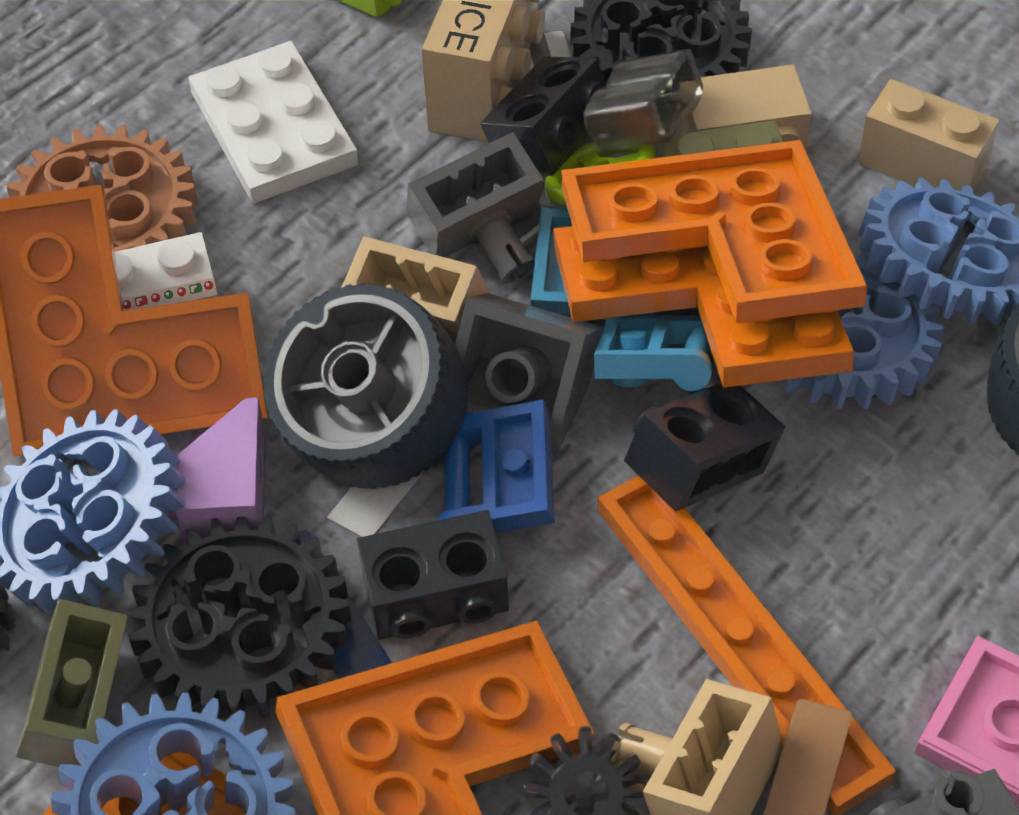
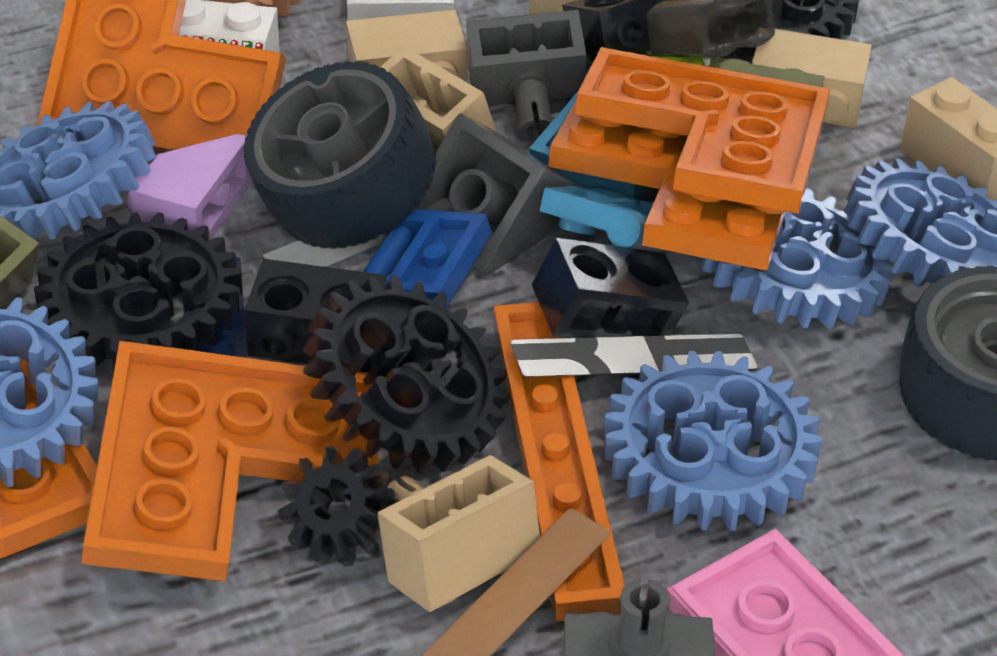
camera: 20 degrees right, 10 degrees down
none -> black gear [302,276,510,473]
none -> tan brick [346,9,468,82]
none -> sticker [510,334,757,377]
none -> medium blue gear [603,351,822,531]

